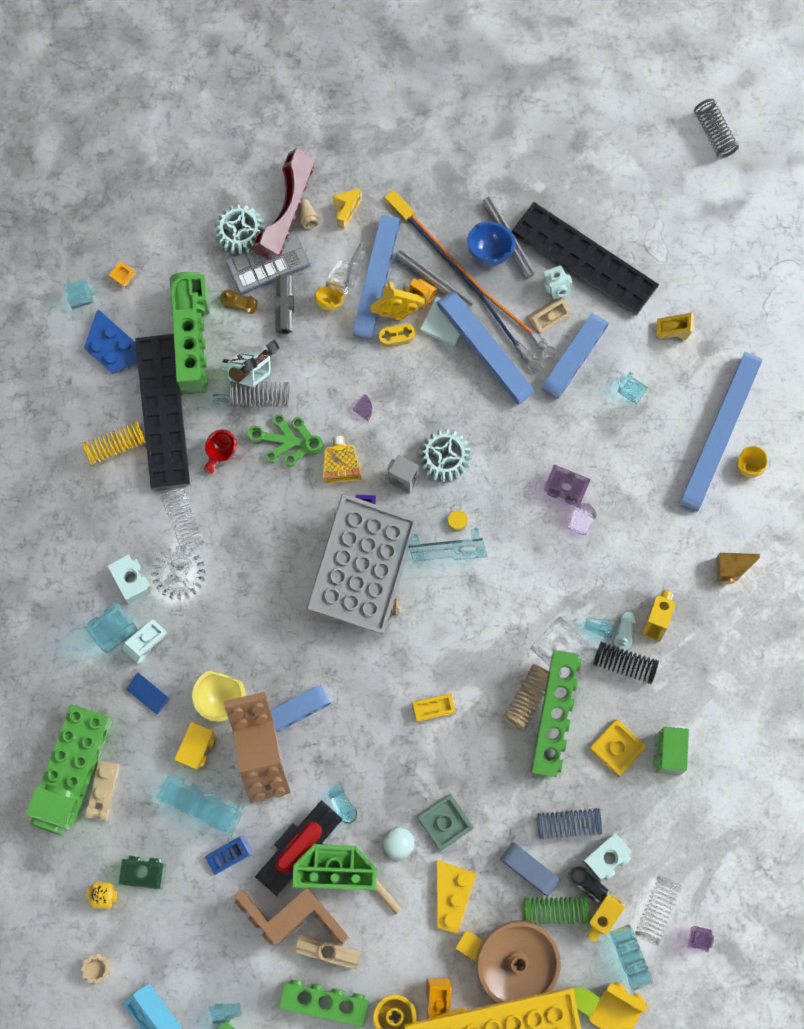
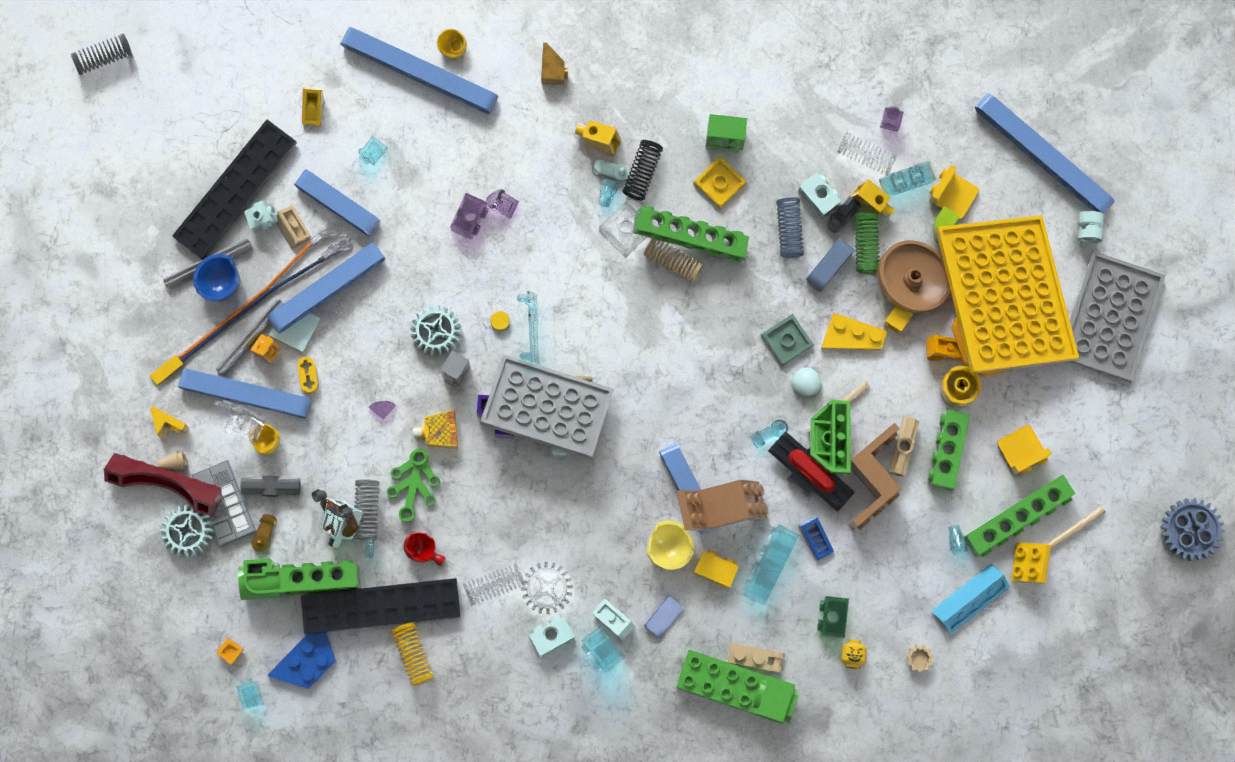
camera: 95 degrees left, 5 degrees up
yellow plate [370,281,425,320] -> none
yellow plate [412,693,456,723] -> none

